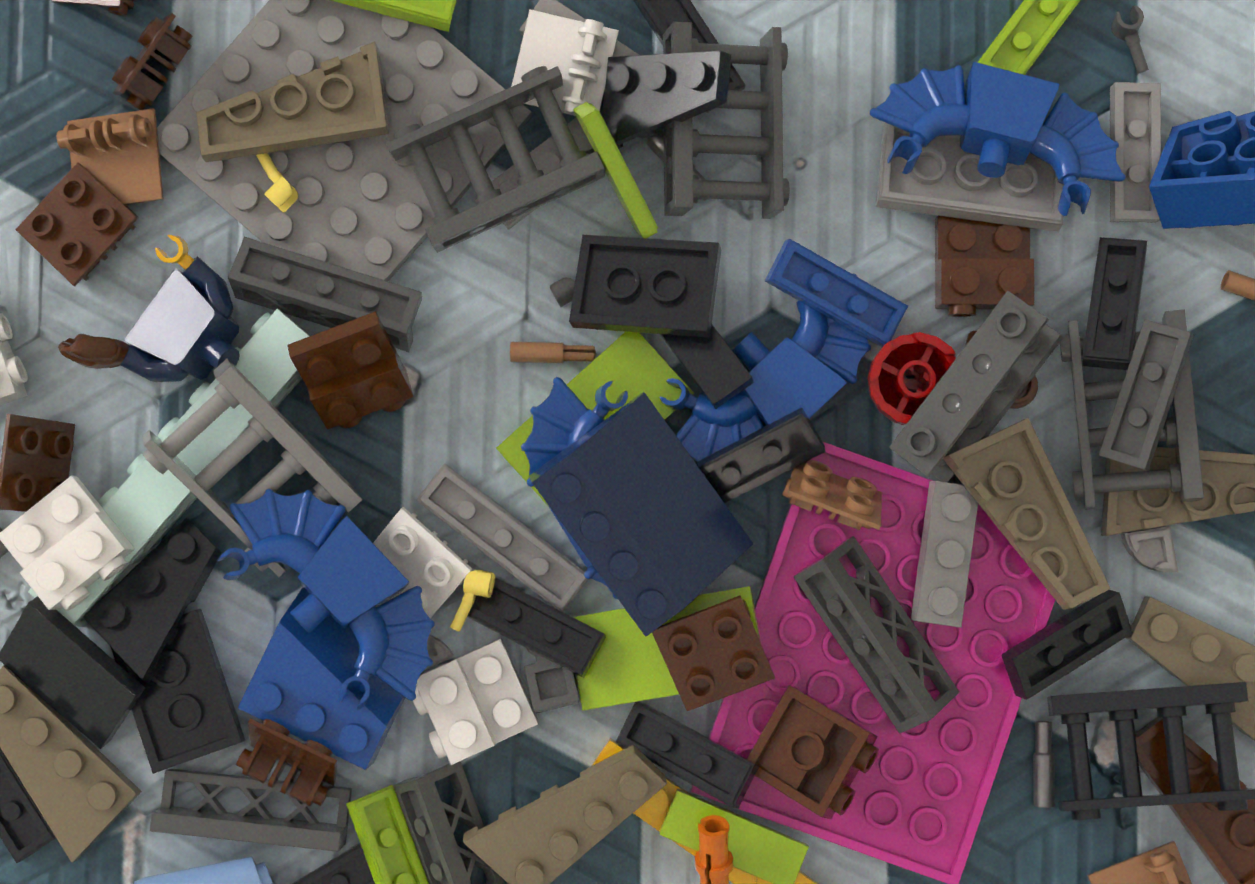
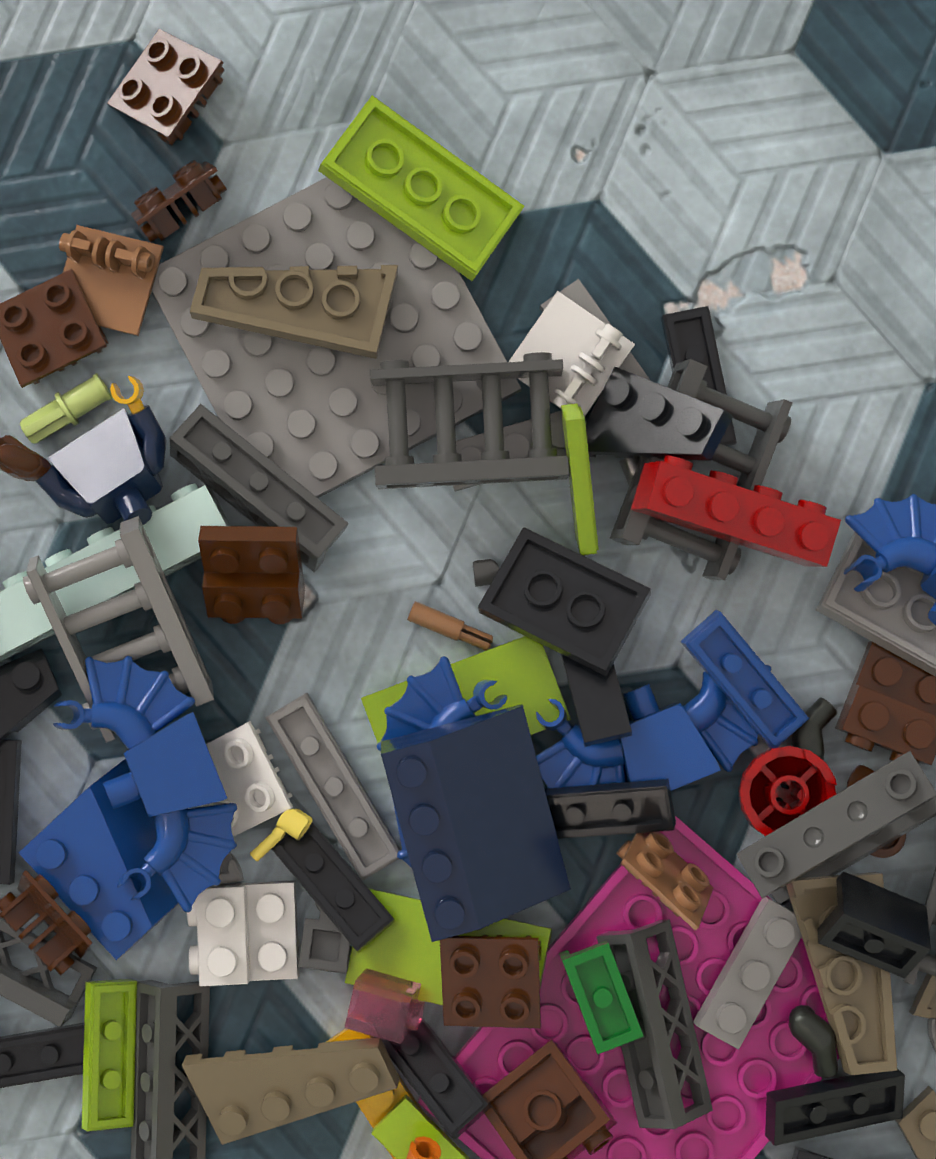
camera: 25 degrees right, 0 degrees up
light yellow hand [256,153,298,212] -> none
none -> yellowish green axle [20,373,113,444]
none -> clear pink brick [344,968,425,1044]
none -> green panel [559,940,644,1054]
none -> red brick [630,455,841,567]
none -> pearl dark grey arm [788,1005,838,1078]
none -> pearl dark grey arm [791,697,837,760]
none -> black panel [817,872,931,978]

